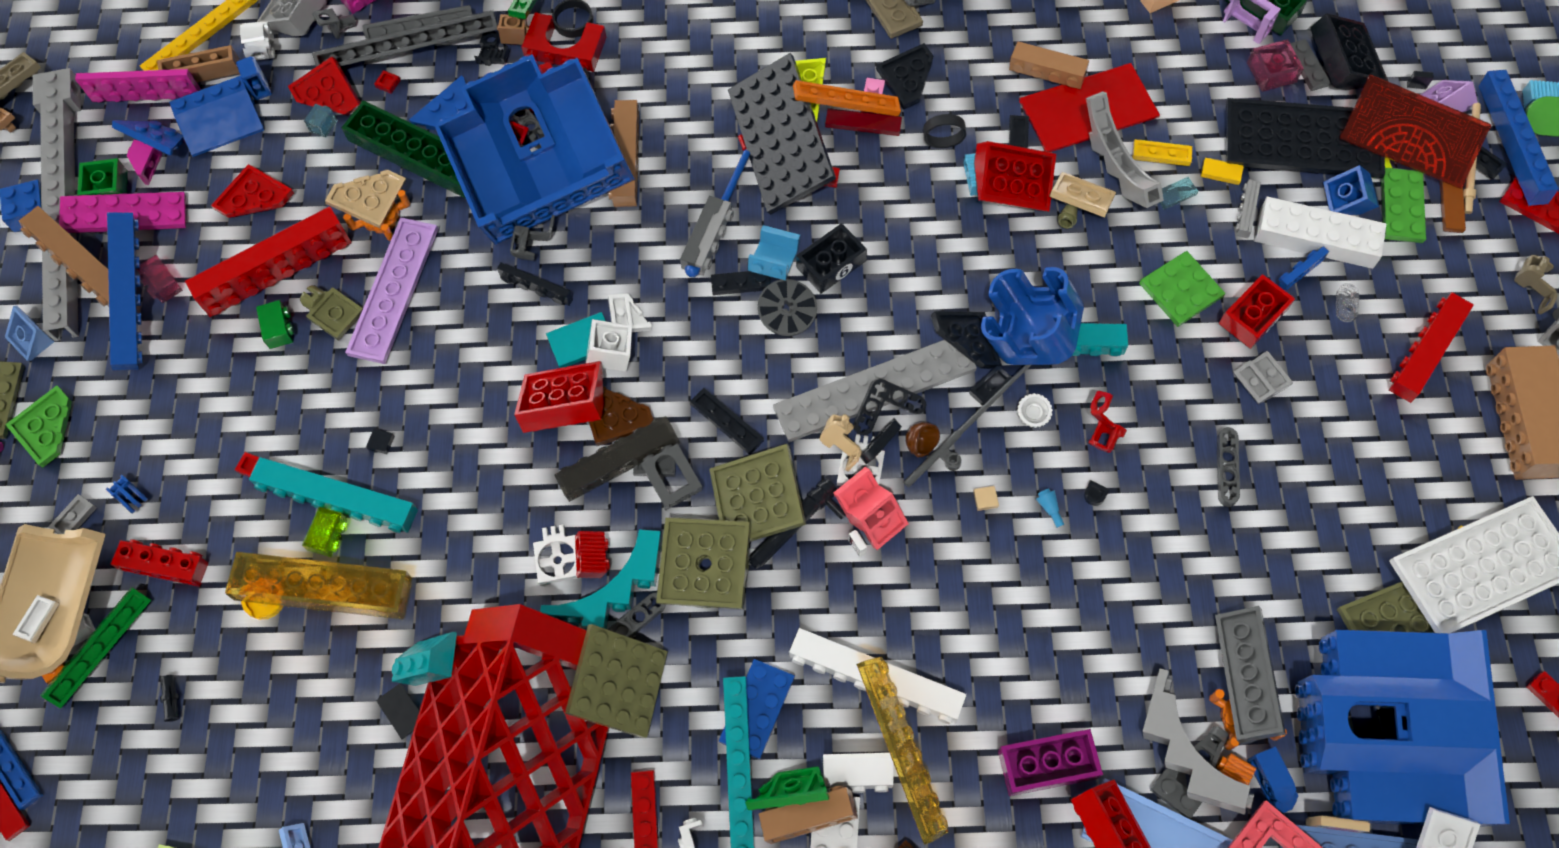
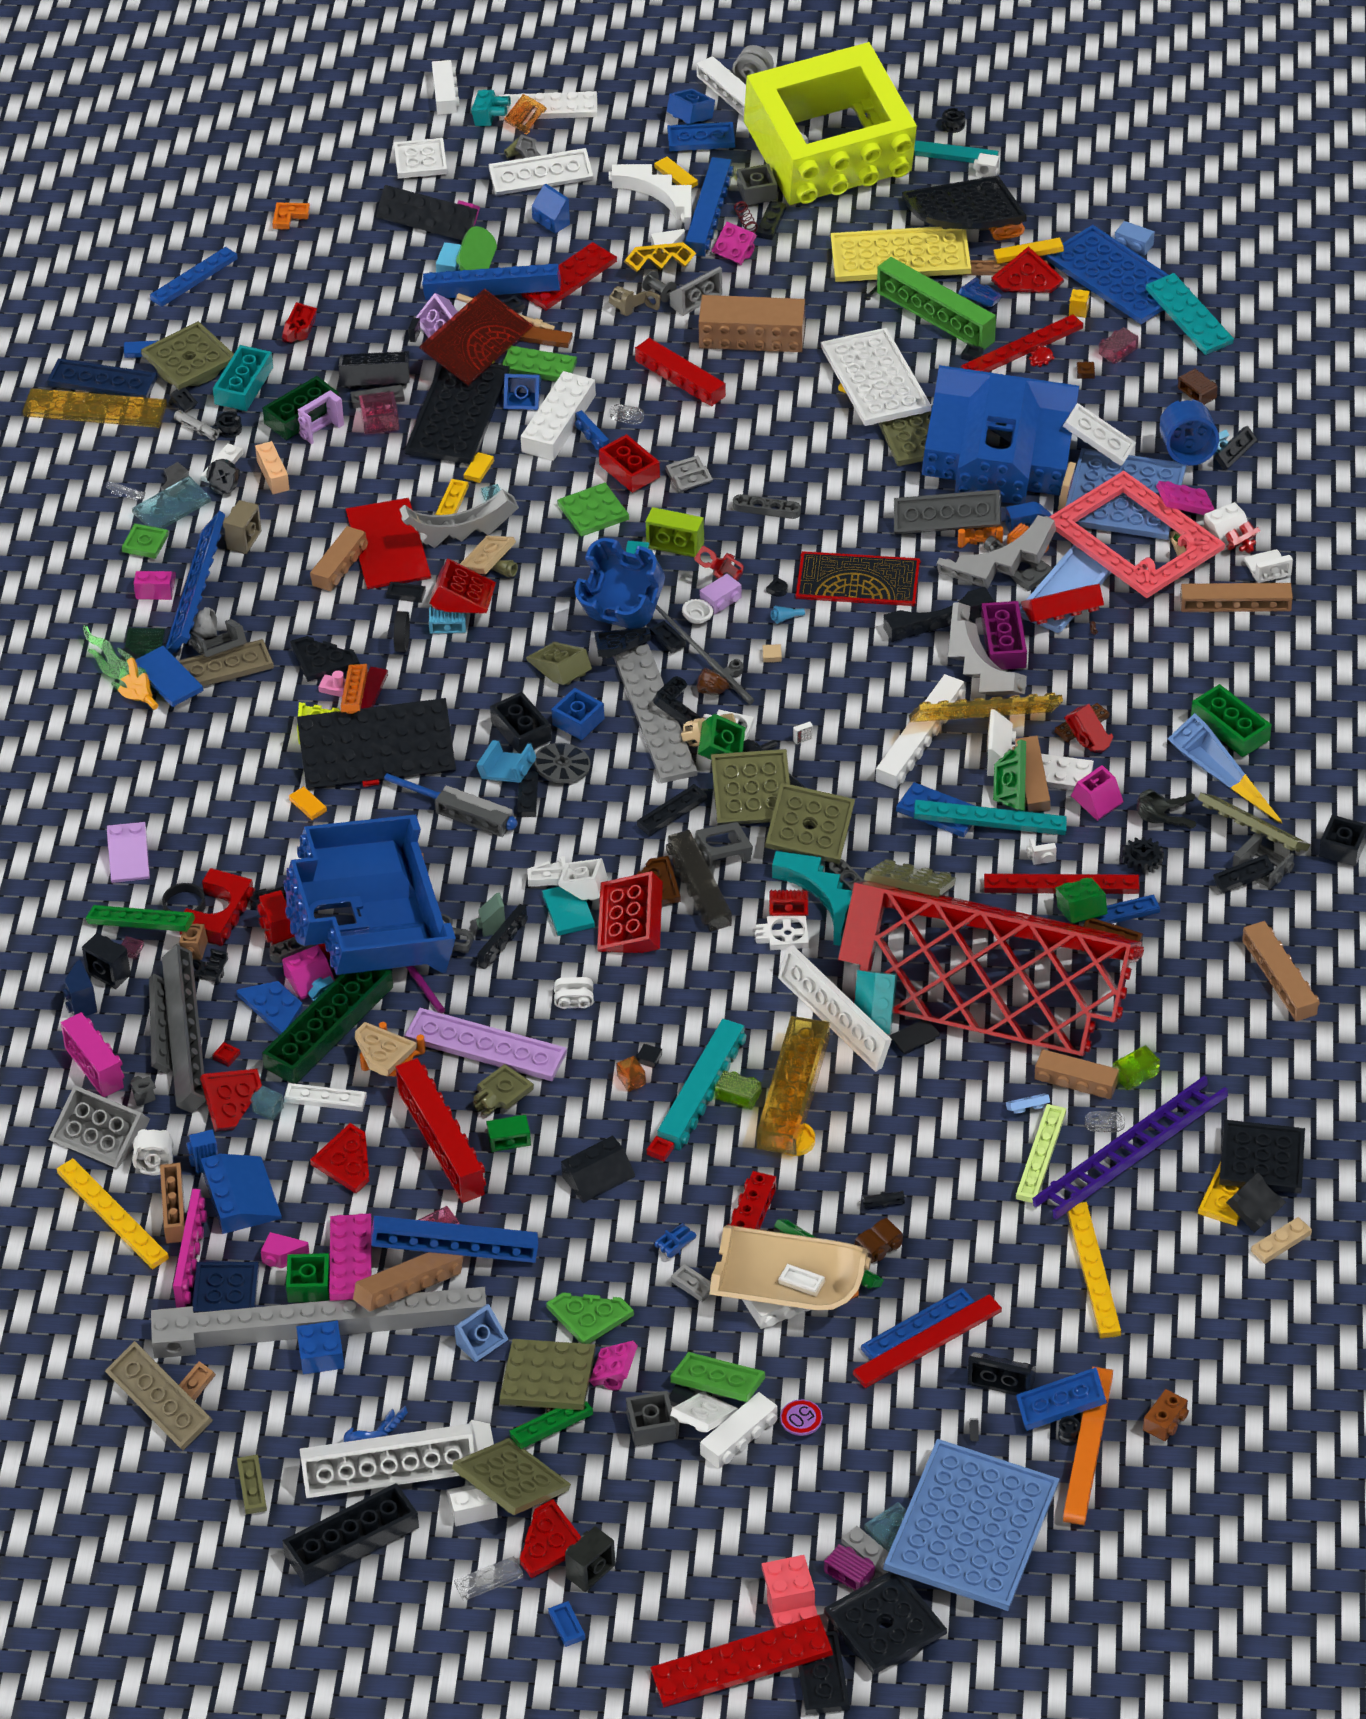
camera: 85 degrees left, 20 degrees down
blue wing [112,120,184,155] -> none
coral bracket [834,467,909,550] -> none
black beam [860,419,902,464] -> none
light grey piece [1235,179,1261,238] -> none
none -> dark blue plate [192,1262,259,1313]
none -> white tile [284,1083,367,1112]
none -> light orange tile [289,787,327,820]
none -> magenta bar [406,966,445,1013]
none -> sand green slope [476,892,505,937]
none -> olive slope [526,642,592,685]
none -> blue brick [551,688,605,740]
none -> white brick [554,977,594,1009]
none -> black slope [561,1136,635,1203]
none -> clear orange brick [616,1056,646,1092]
none -> lime brick [645,507,704,557]
none -> green brick [698,714,746,760]
none -> lavender brick [700,574,742,615]
none -> white plate [778,946,892,1072]
none -> black piece [795,551,921,606]
none -> reddish brown brick [855,1218,903,1263]
none -> black arch [883,587,994,642]
none -> light grey arch [948,602,1027,696]

